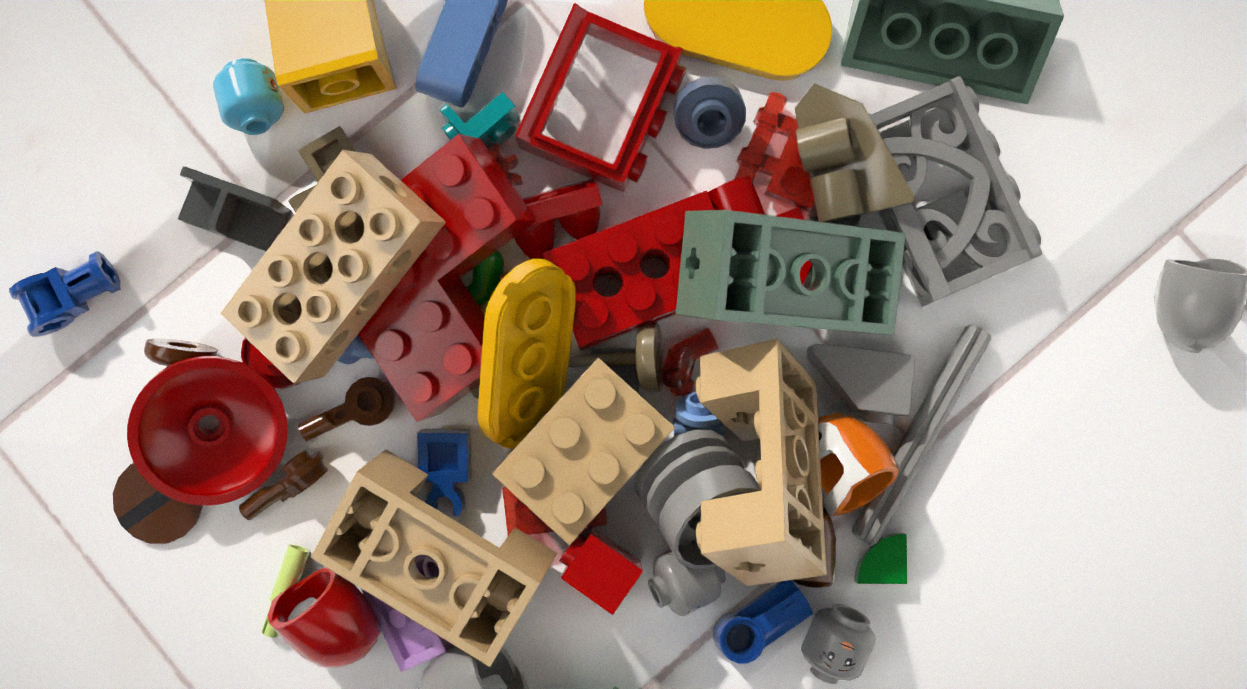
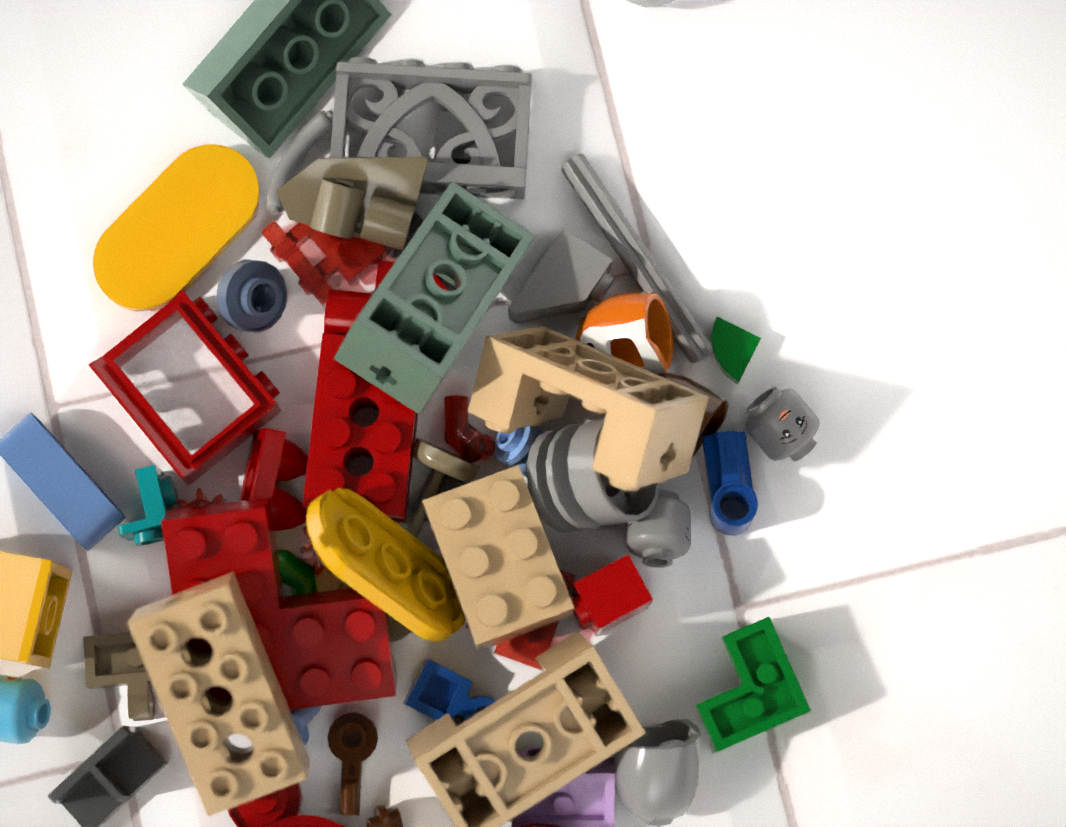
camera: 60 degrees left, 5 degrees down
none -> light grey piece [266,110,333,216]

